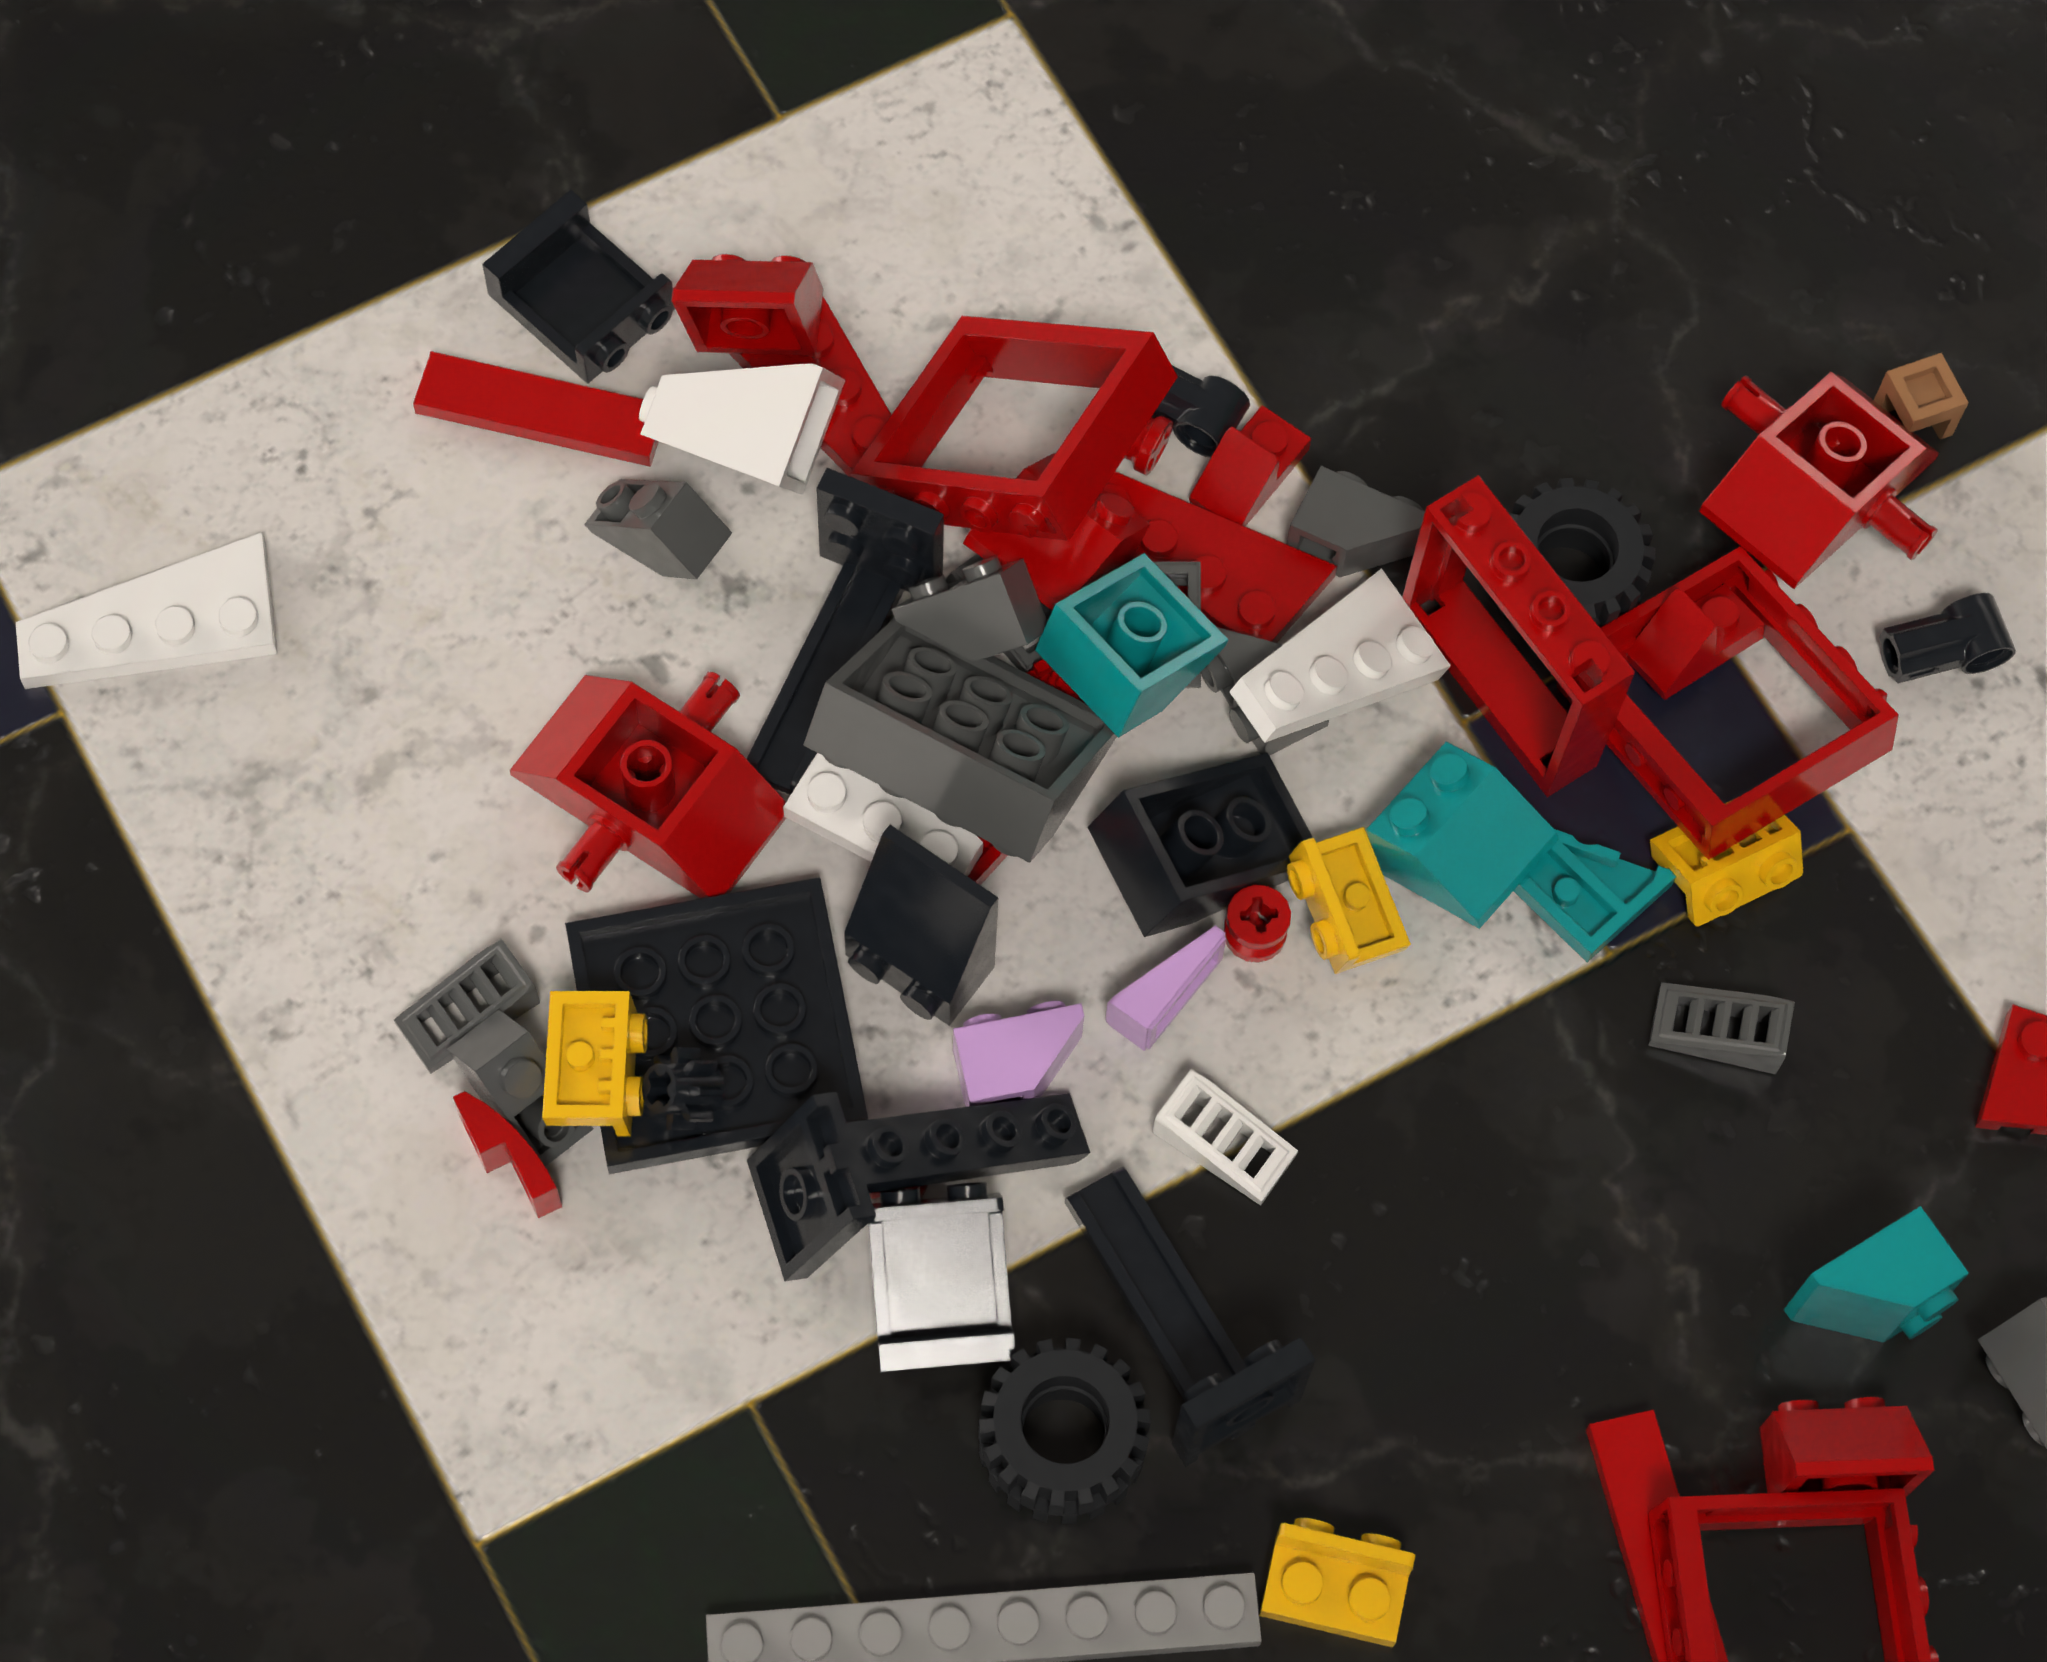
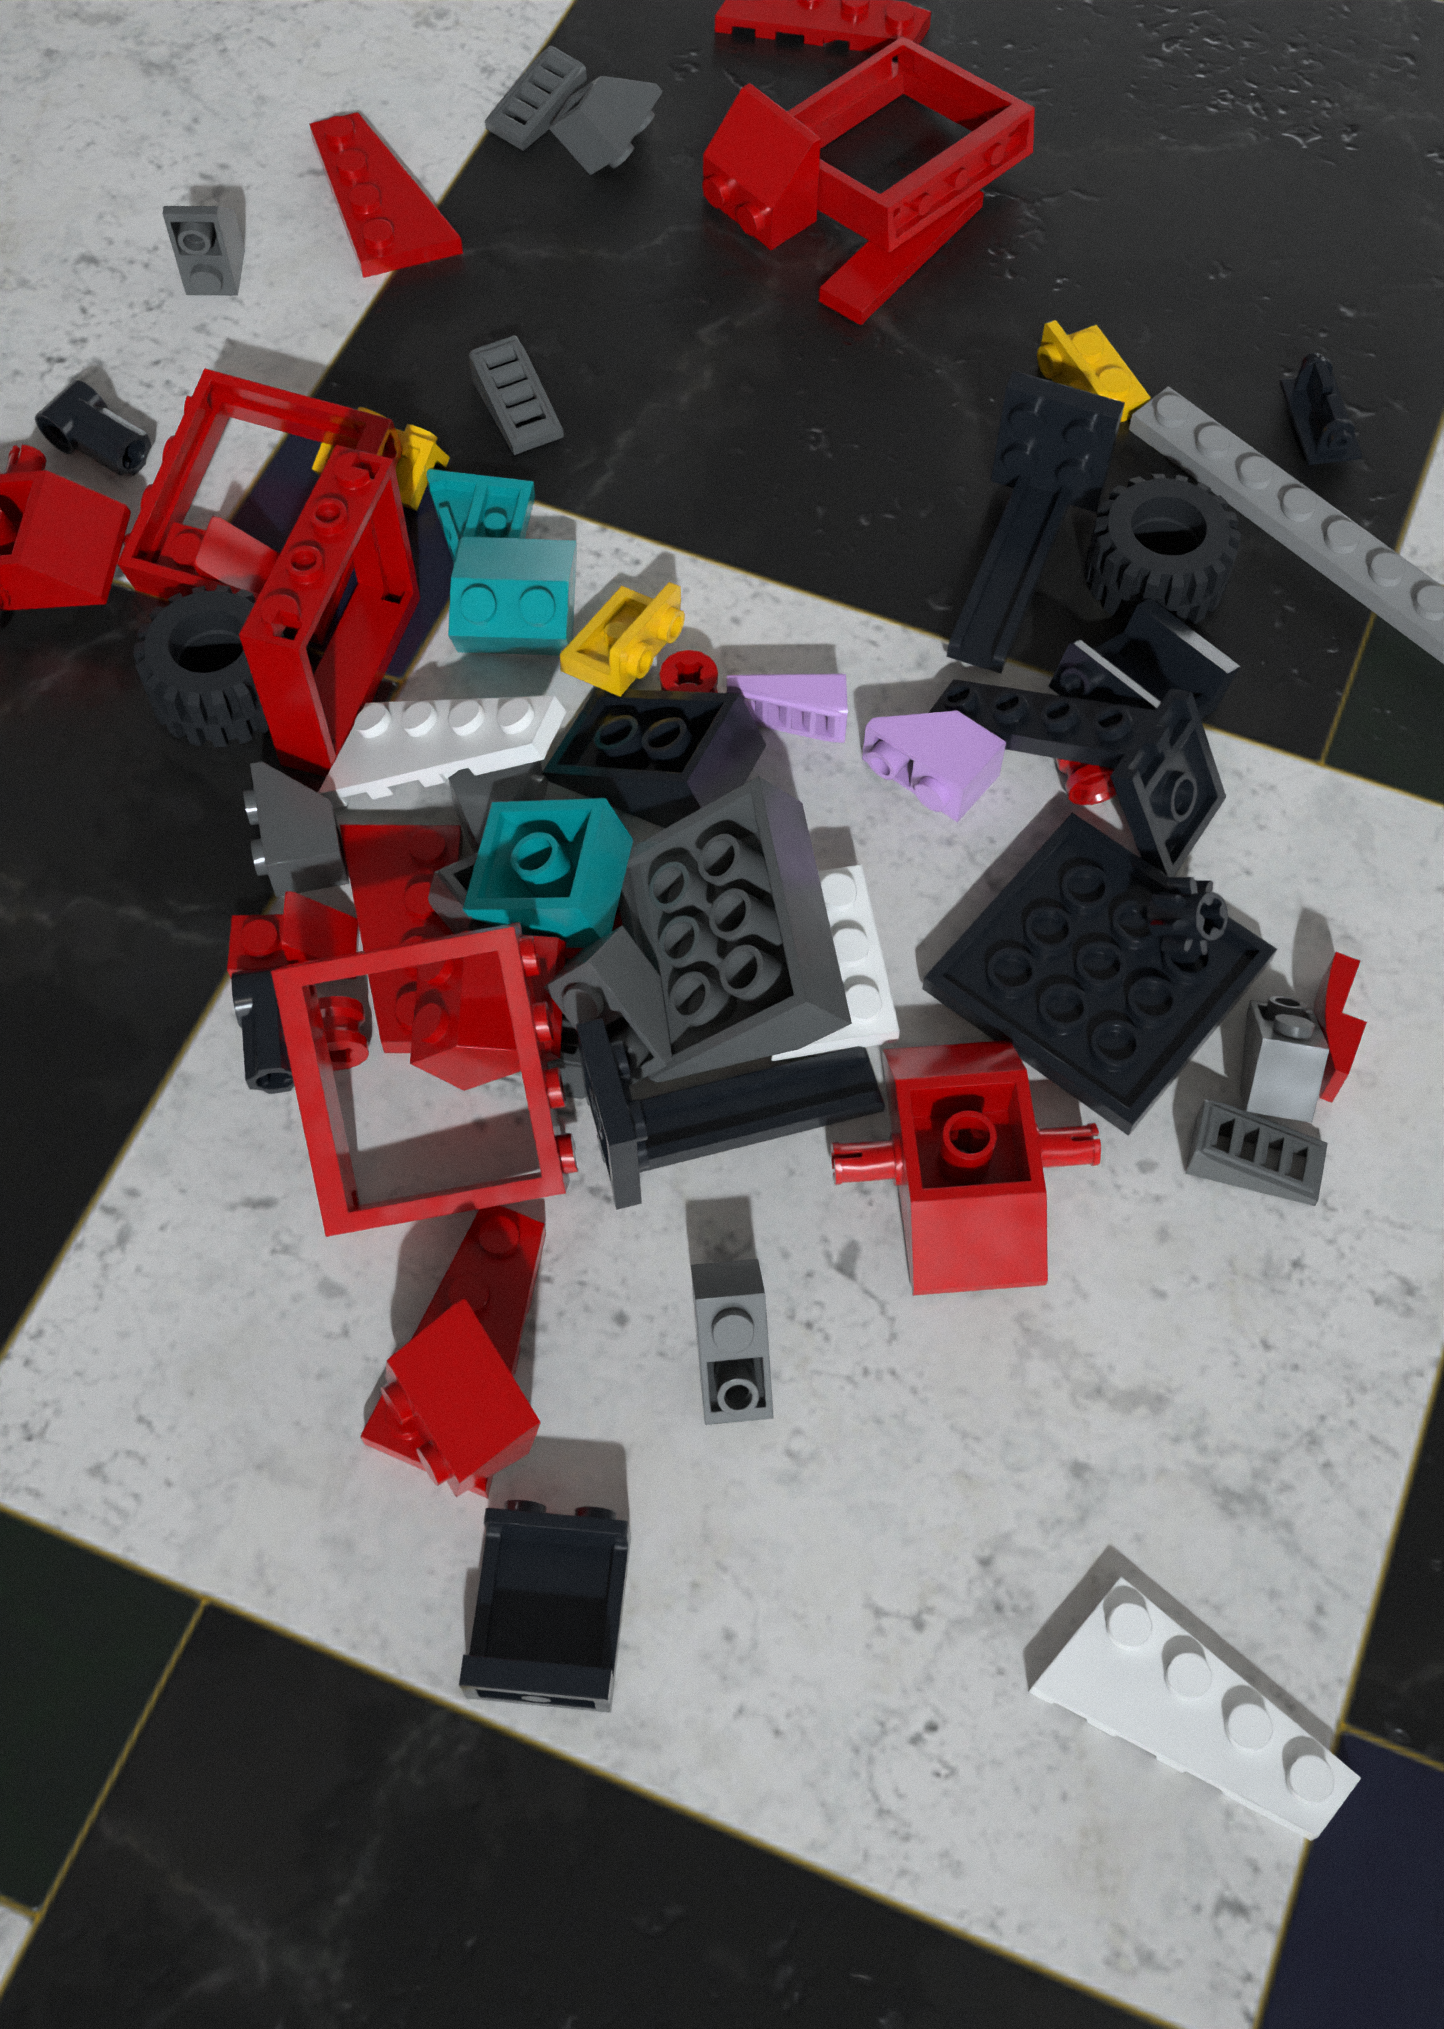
camera: 125 degrees left, 5 degrees down
red tile [413,351,659,467] -> none
yellow bracket [542,991,648,1137] -> none
white slope [639,363,845,495] -> none
black slope [844,825,999,1026] -> none
white slope [1152,1069,1298,1206] -> none
teal slope [1784,1206,1969,1343] -> none

